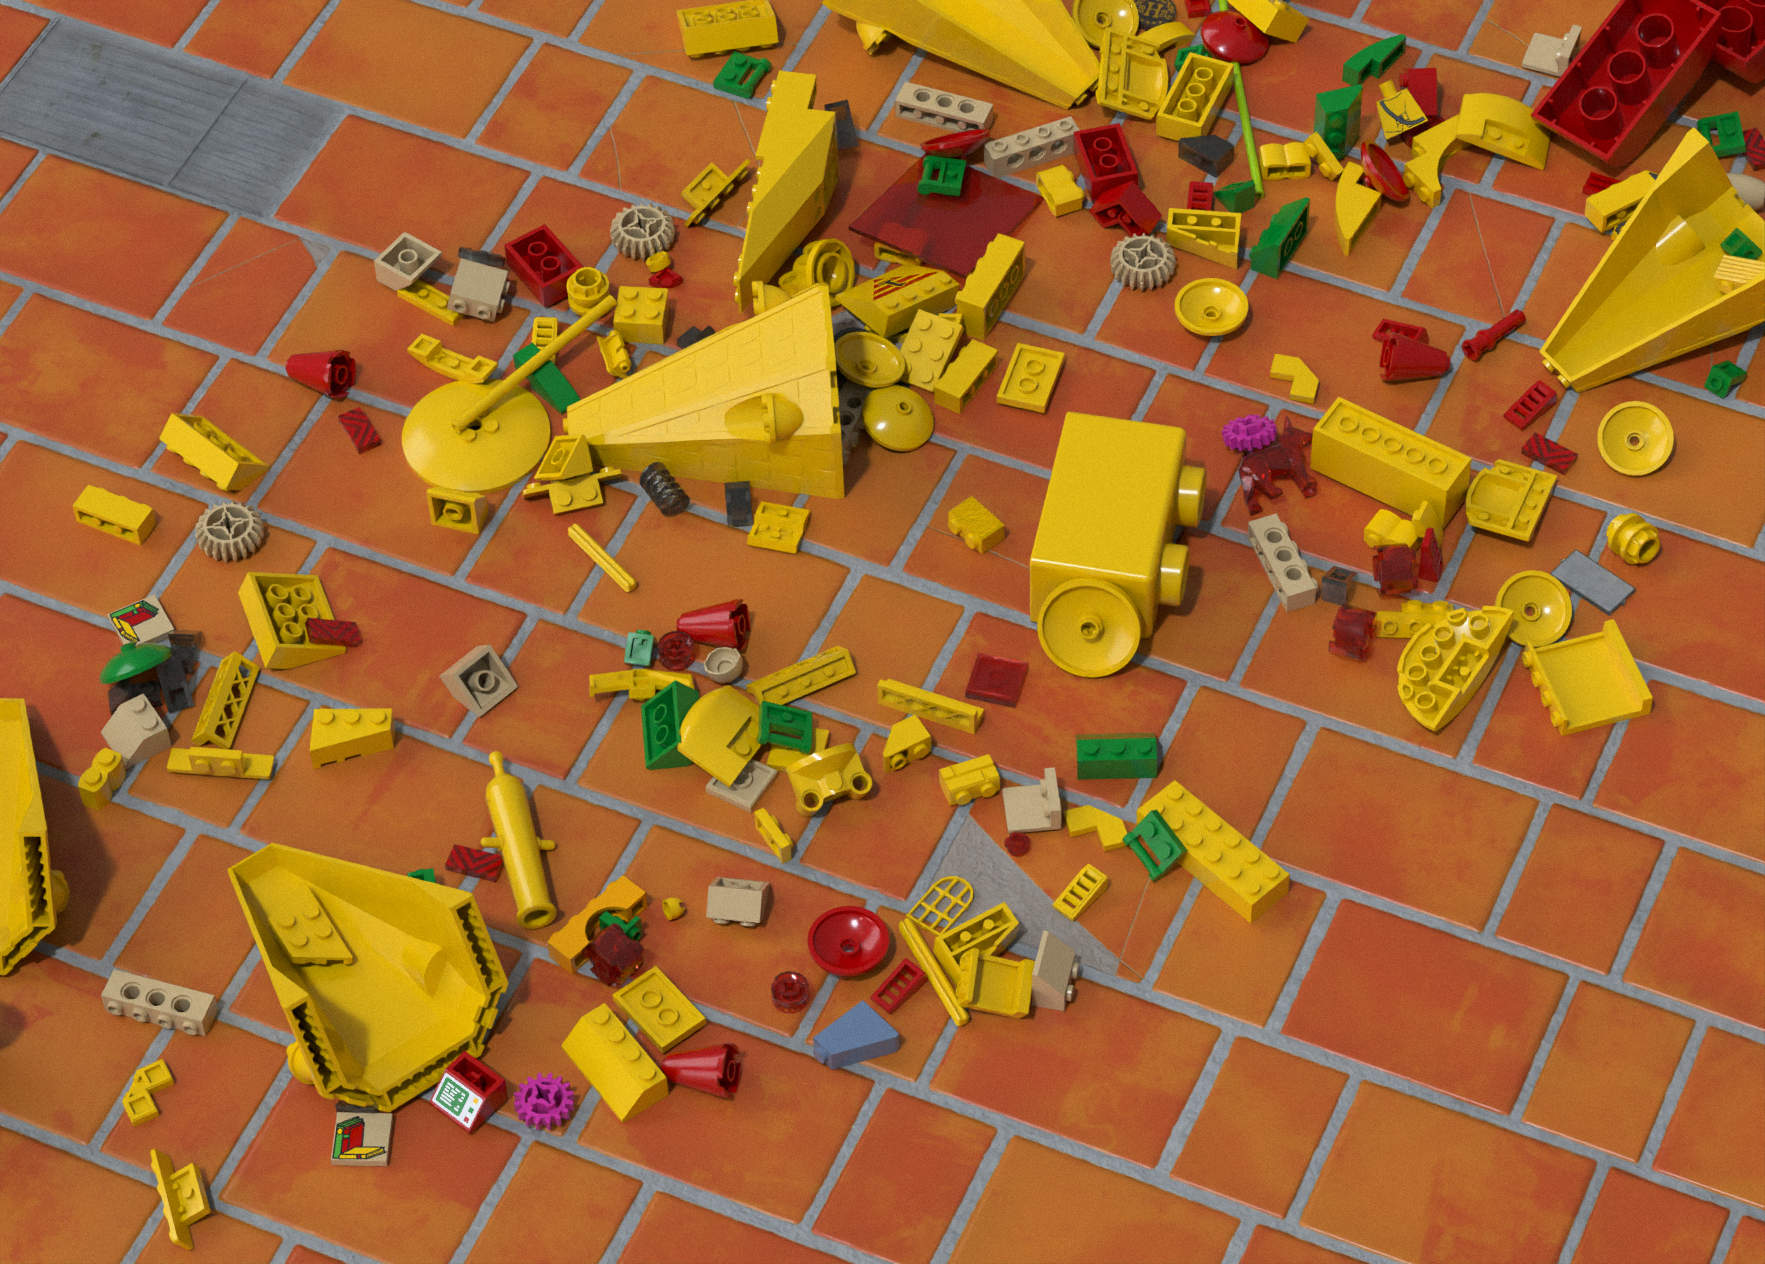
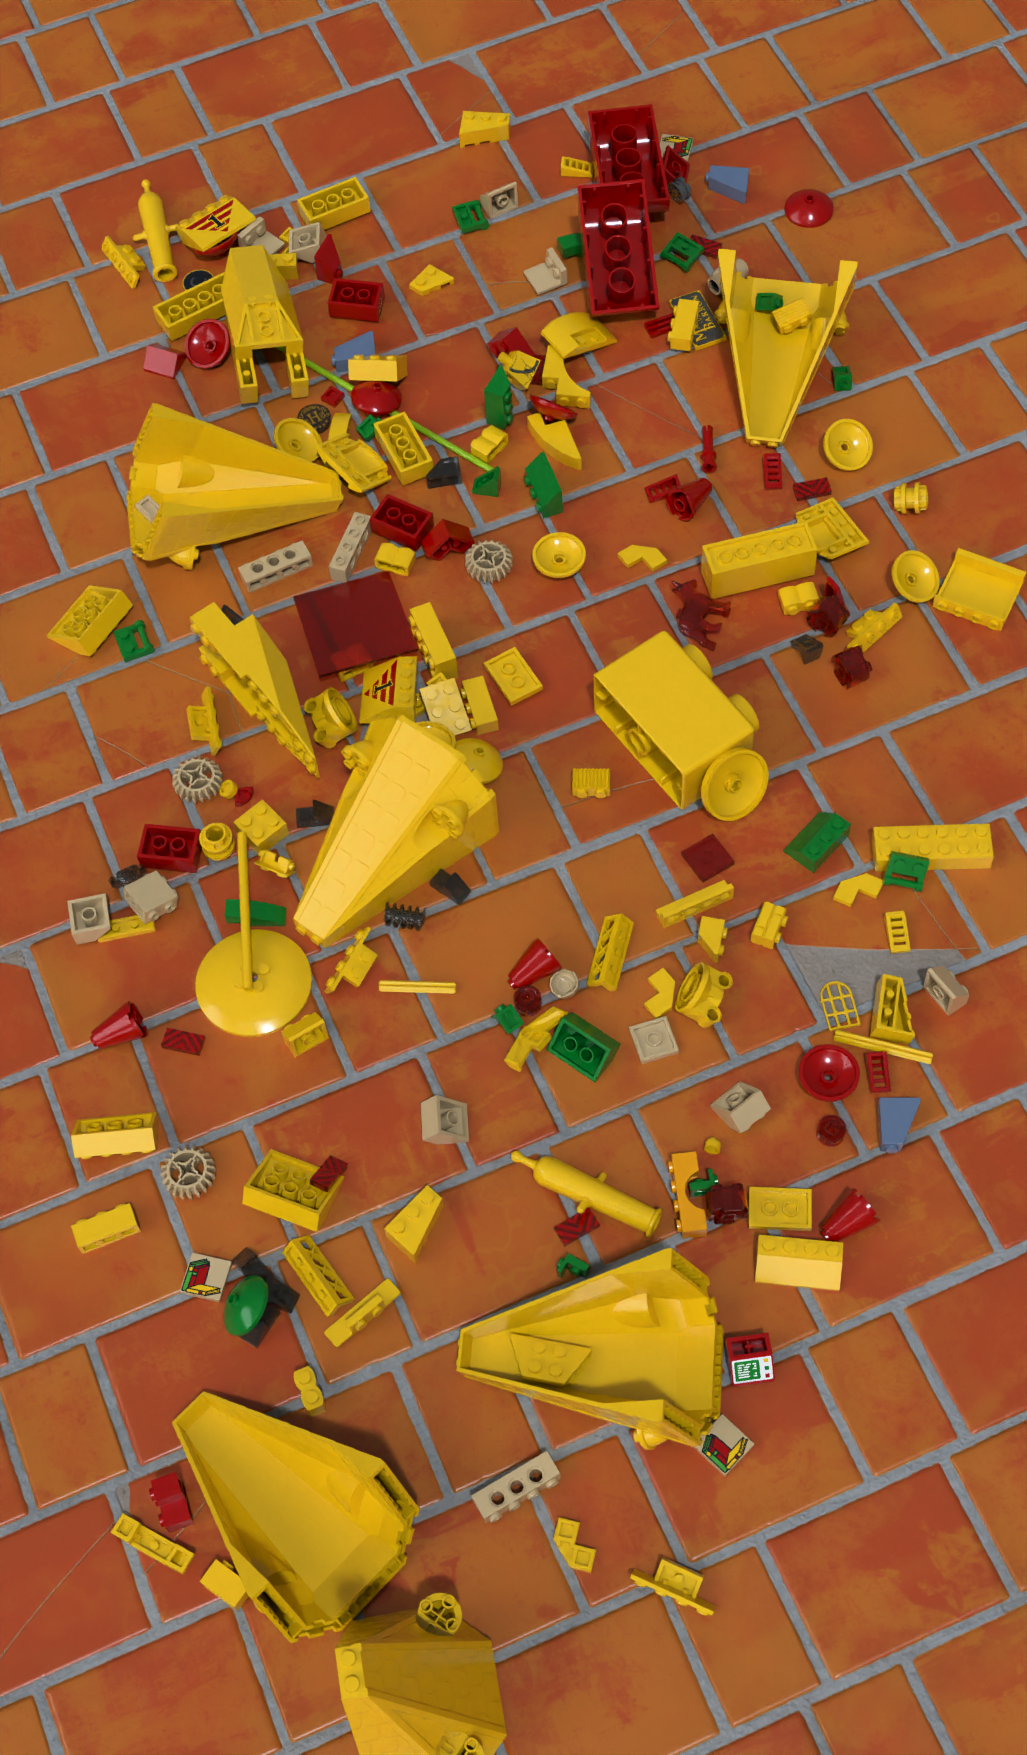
camera: 45 degrees left, 10 degrees up
tan slope [101,693,172,770] -> none
yellow slope [407,334,498,383] -> none
dark pink gear [514,1073,575,1130] -> none
yellow slope [532,317,559,365] -> none
yellow slope [534,434,593,481] -> none
yellow slope [677,685,773,787] -> none
yellow slope [747,501,810,554] -> none
yellow plate [754,807,793,864] -> none
green plate [757,701,812,754] -> none
green plate [917,156,966,196] -> none
red dish [920,129,991,160] -> none
yellow panel [956,948,1035,1019] -> none
tan bracket [1002,767,1061,834] -> none
clear red plate [1004,832,1031,857] -> none
yellow wedge [1167,208,1241,269] -> none
red slope [1187,181,1213,211] -> none
dark pink gear [1222,415,1277,451] -> none
tan brick [1247,513,1318,612] -> none
yellow plate [1304,131,1344,181] -> none
green slope [1342,34,1406,86] -> none
yellow brick [1397,606,1514,731] -> none
yellow slope [1412,501,1444,549] -> none
flat silver piece [1550,549,1636,616] -> none

